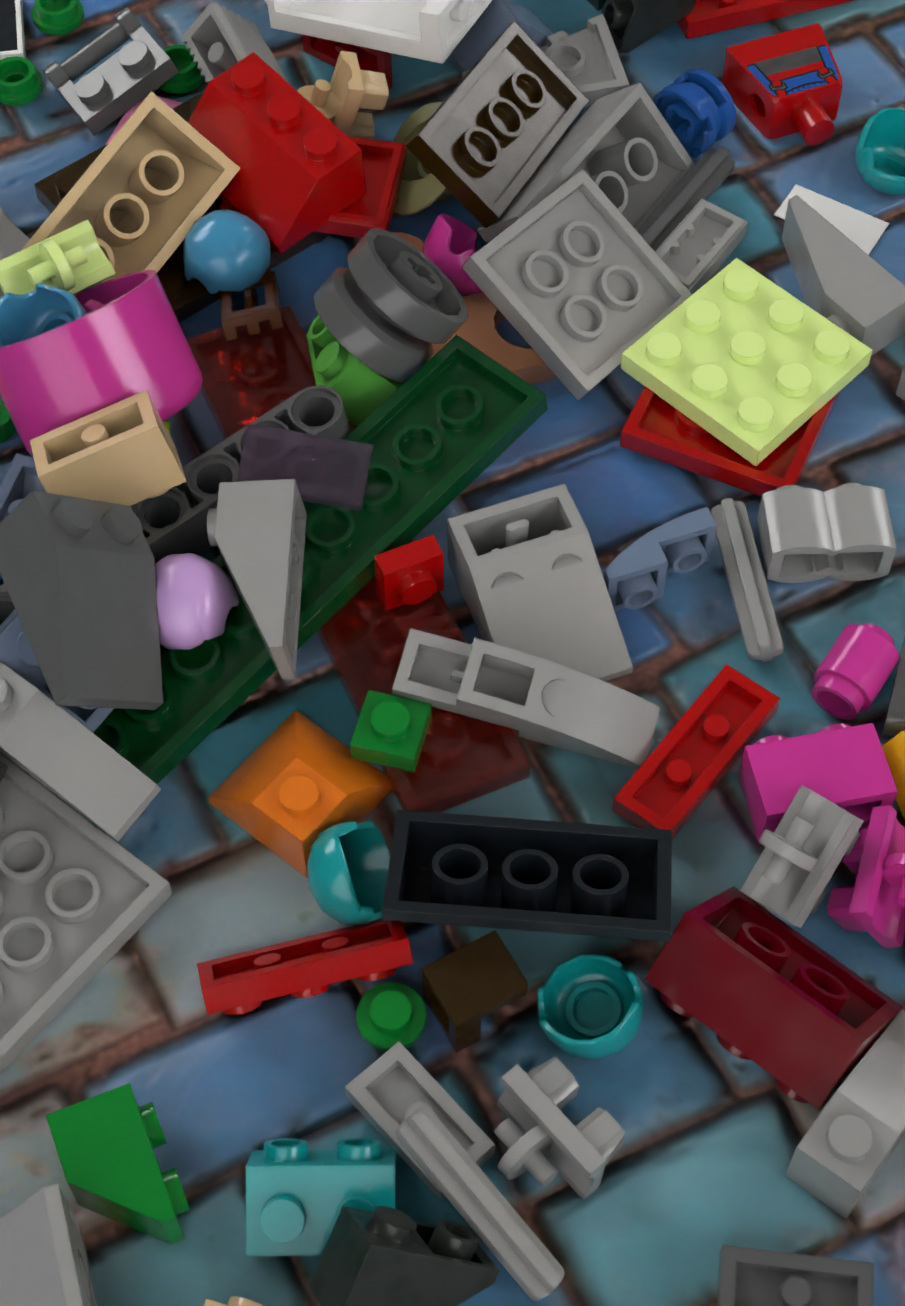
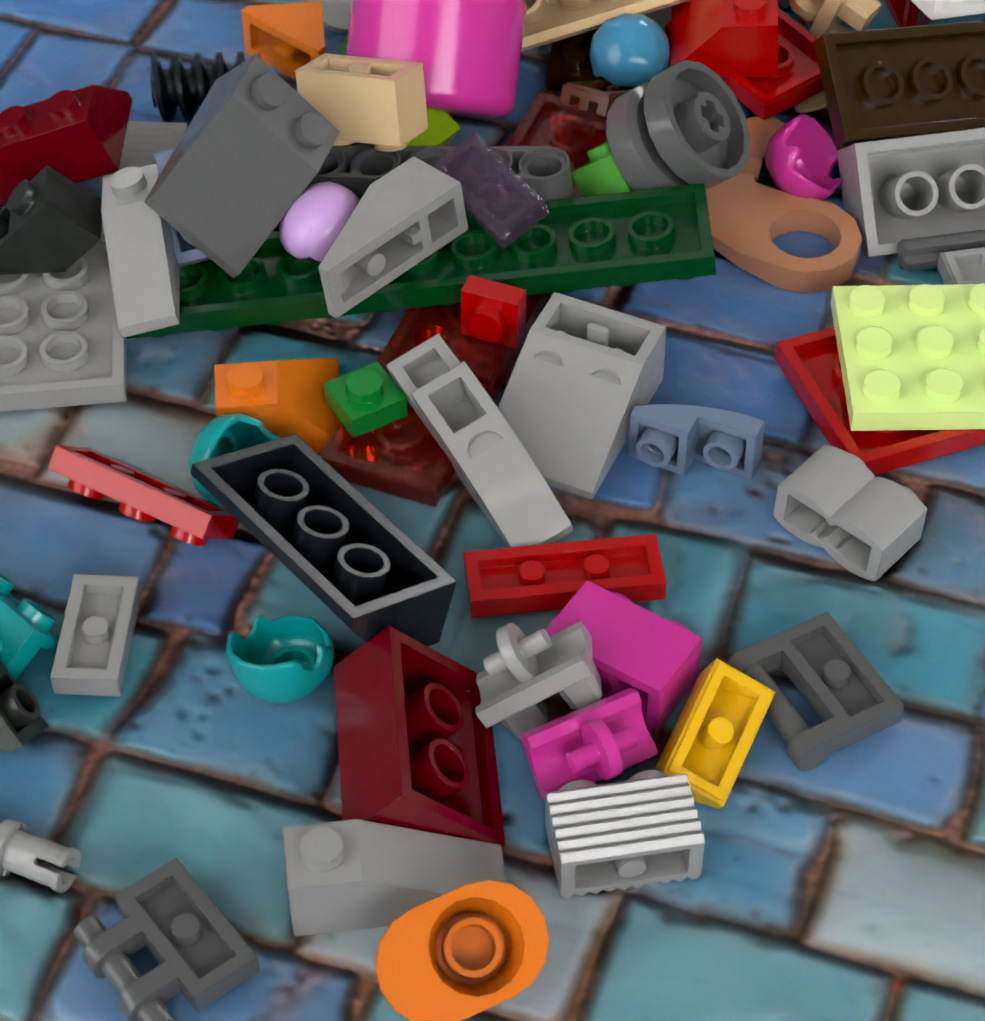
camera: 45 degrees right, 10 degrees down
green plate [356,982,427,1052] -> none
light grey axle [396,1107,565,1301] -> none
dark brown panel [421,930,528,1053] -> none
light grey plate [462,169,692,401] -> none
light grey hips [494,1057,625,1200] -> none
light grey axle [711,498,784,663] -> none
dark pink brick [811,623,900,720] -> none

